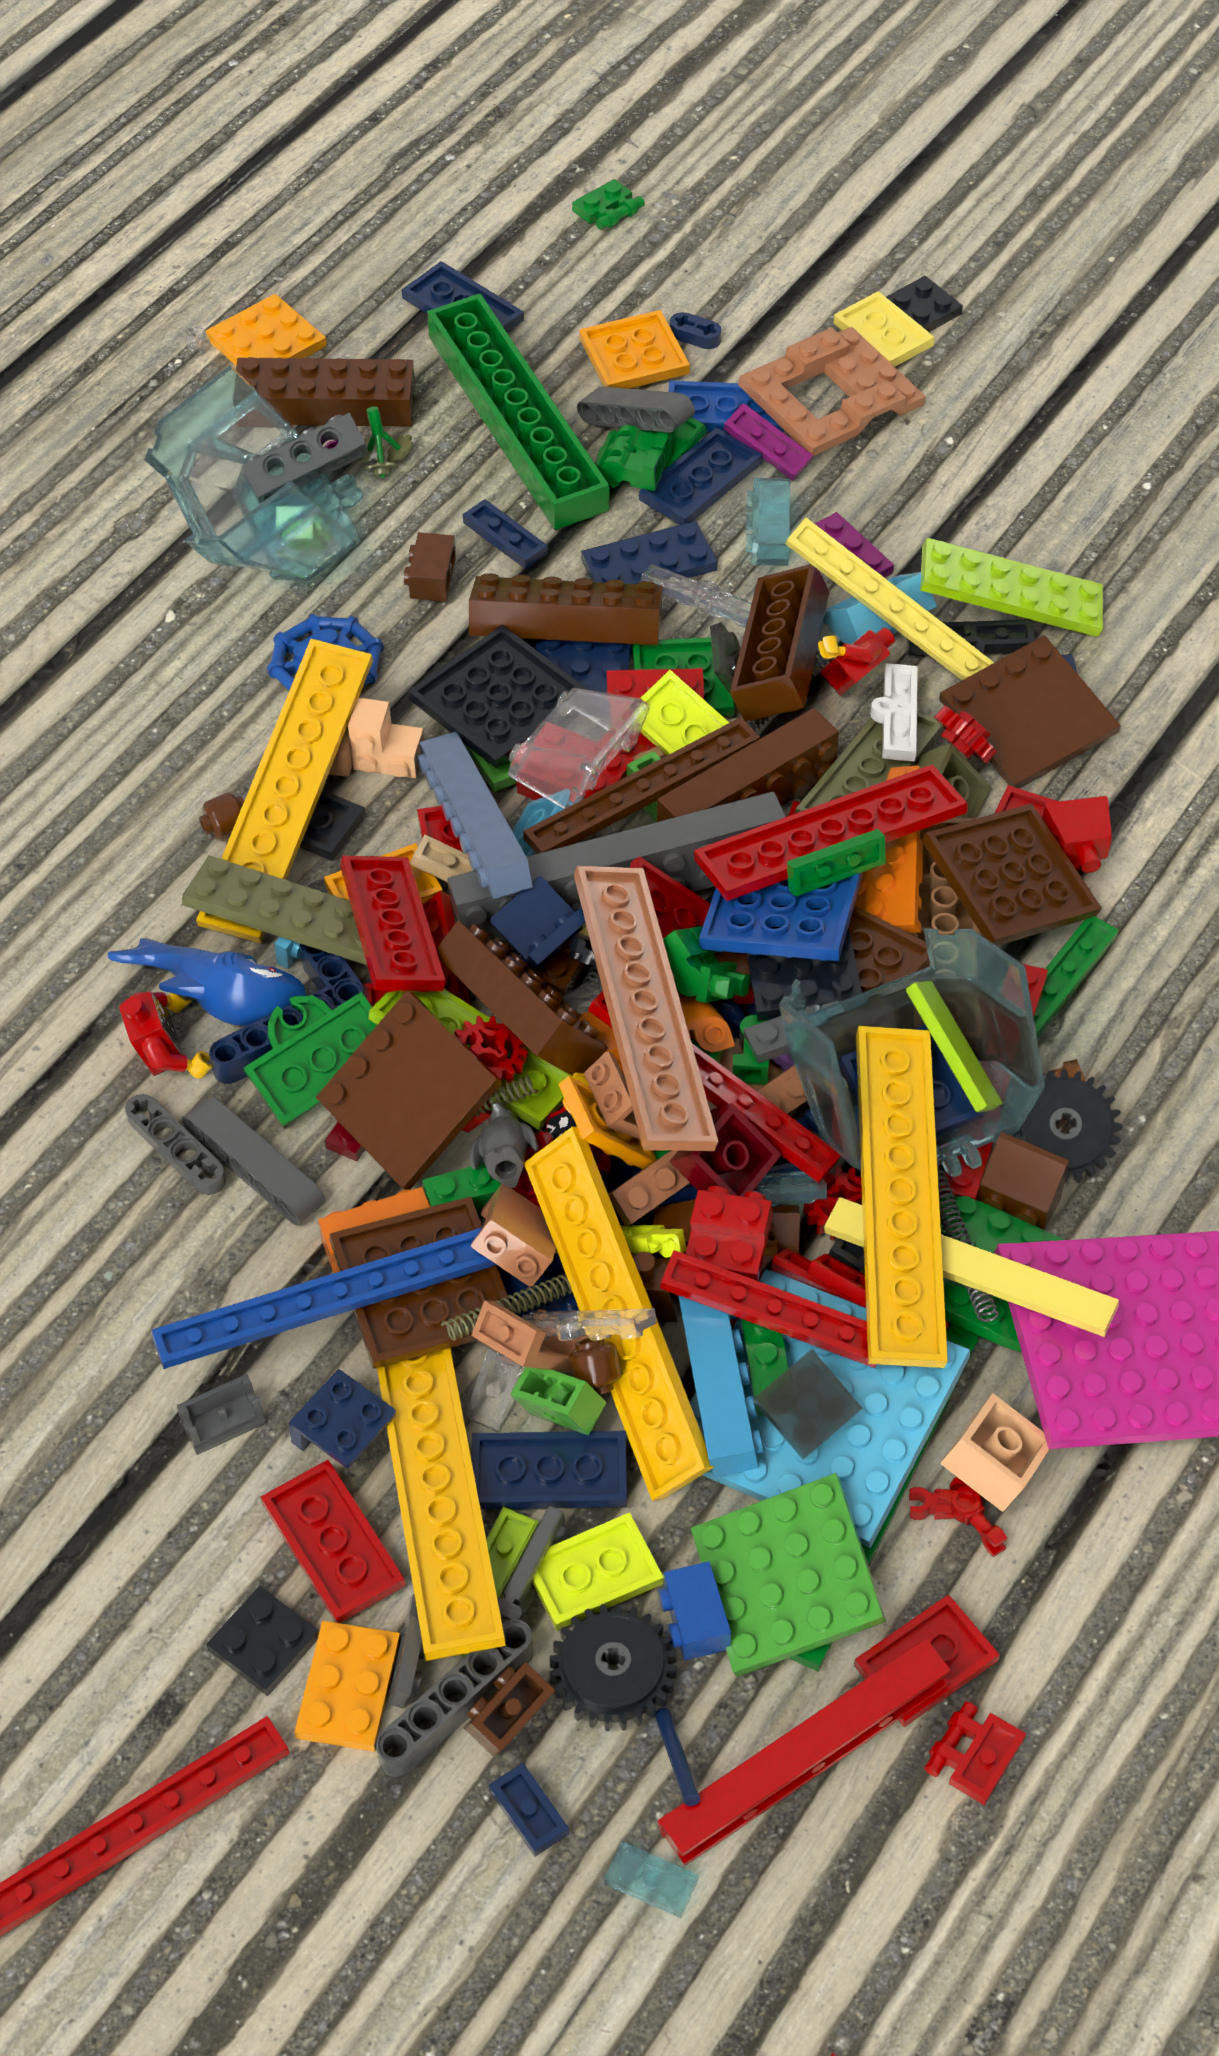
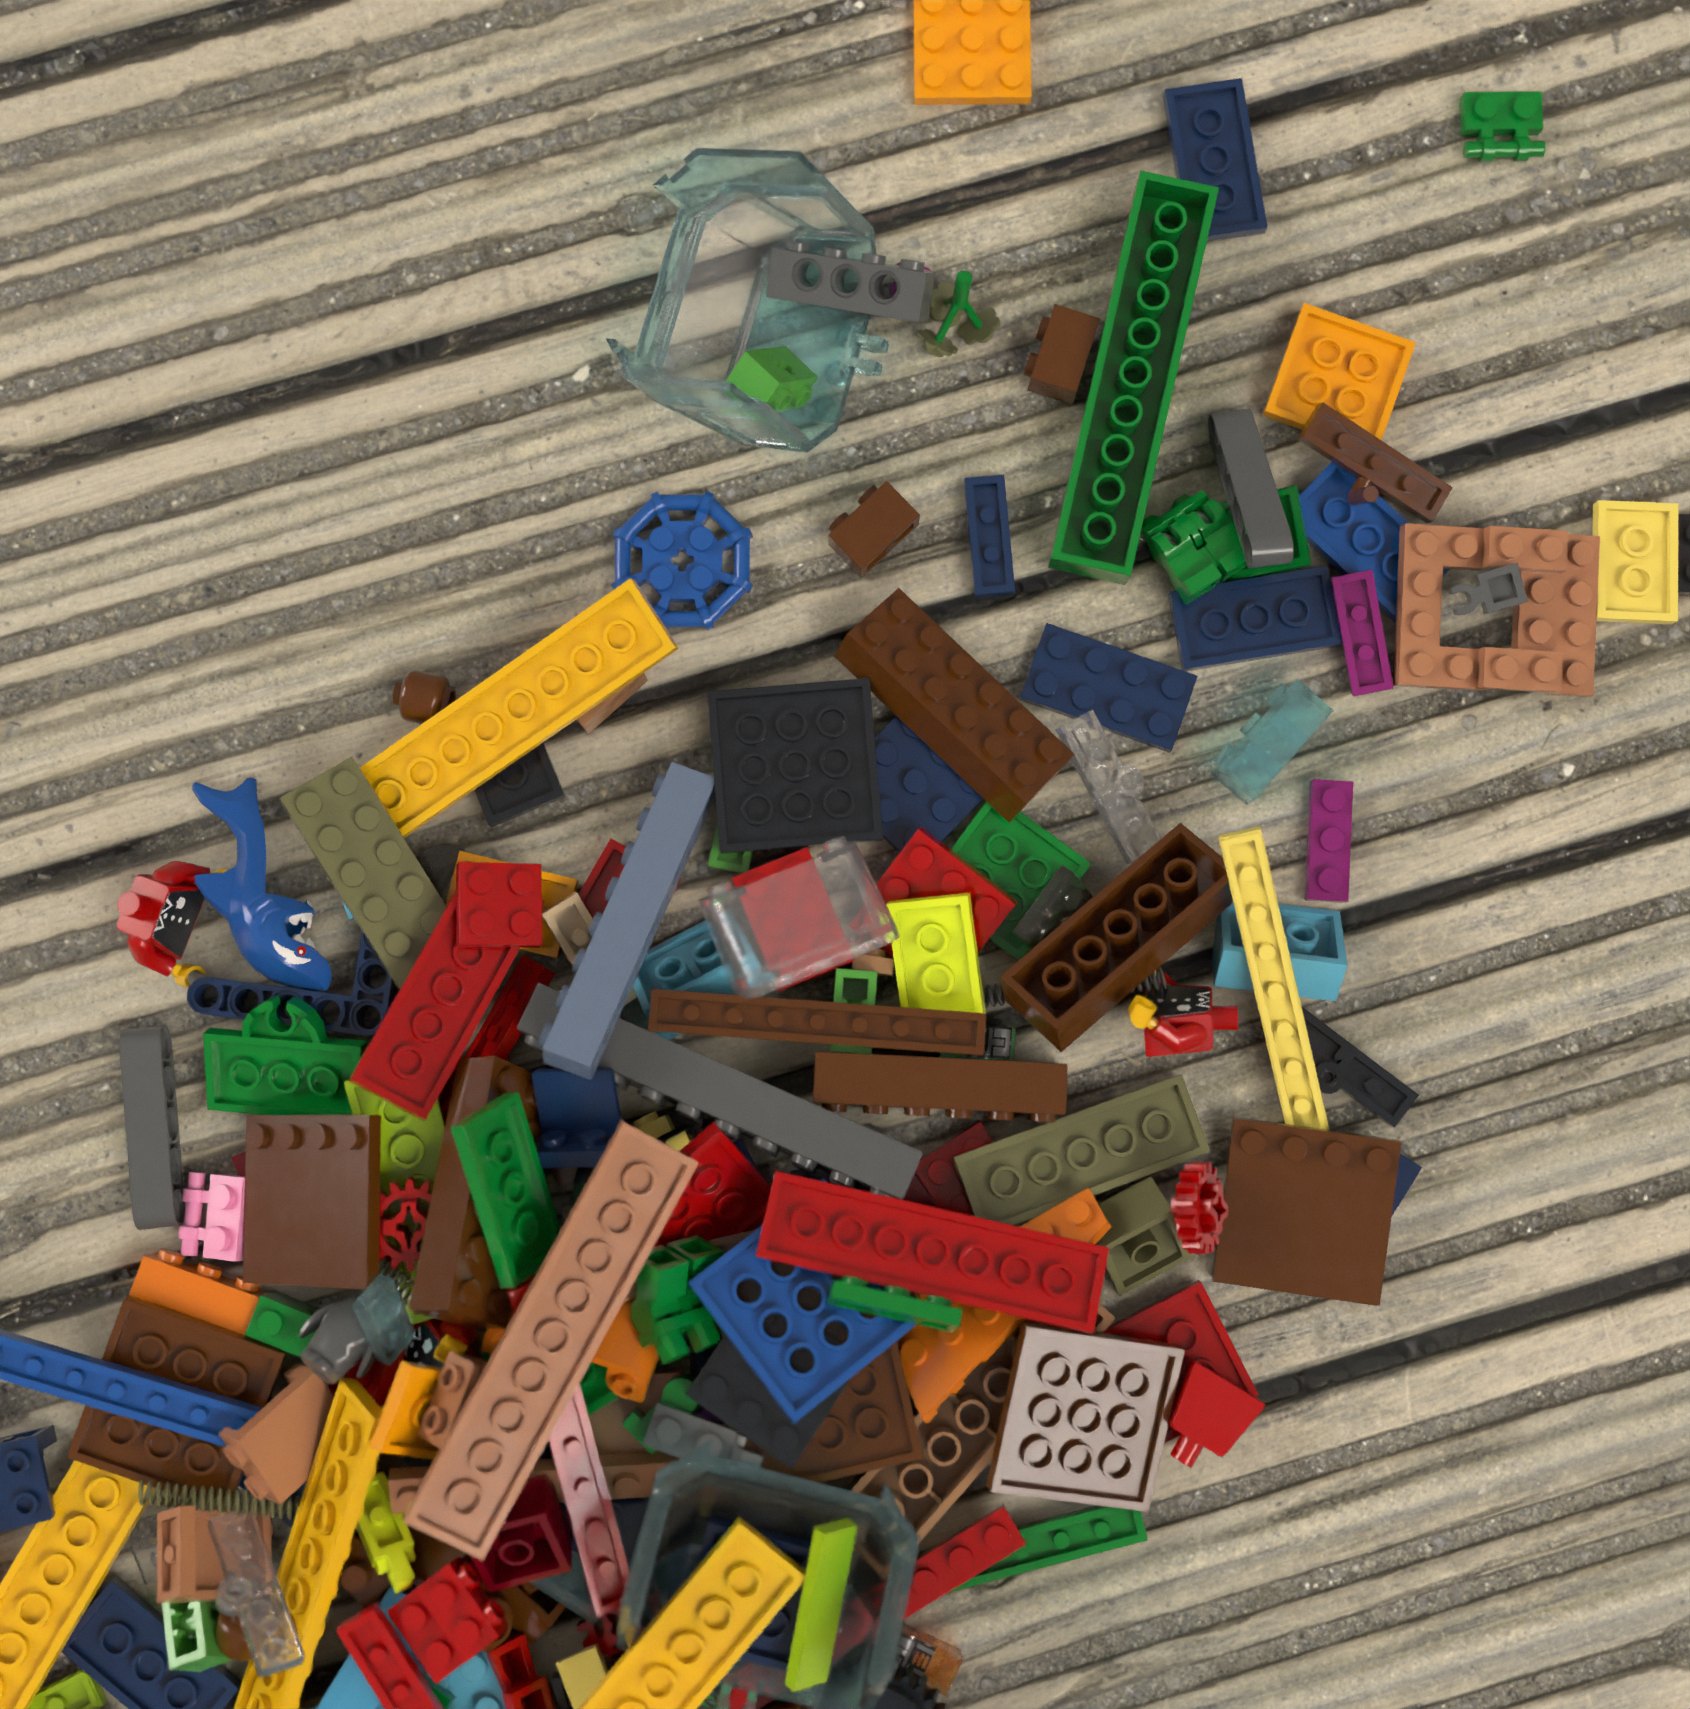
camera: 40 degrees right, 30 degrees up
dark grey beam [125,1094,226,1195] -> none
reddish brown brick [232,357,416,427] -> none
light nougat brick [348,698,424,779] -> none
dark blue beam [670,312,722,349] -> none
white hinge [870,663,918,761] -> none
lime plate [920,537,1103,637] -> none
none -> bright pink plate [178,1172,245,1262]
none -> clear light blue plate [352,1274,416,1366]
none -> green plate [450,1092,561,1288]
none -> red plate [456,862,542,948]
none -> reddish brown brick [1024,304,1100,405]
none -> reddish brown plate [1297,402,1453,523]
none -> dark grey plate [1448,563,1528,616]

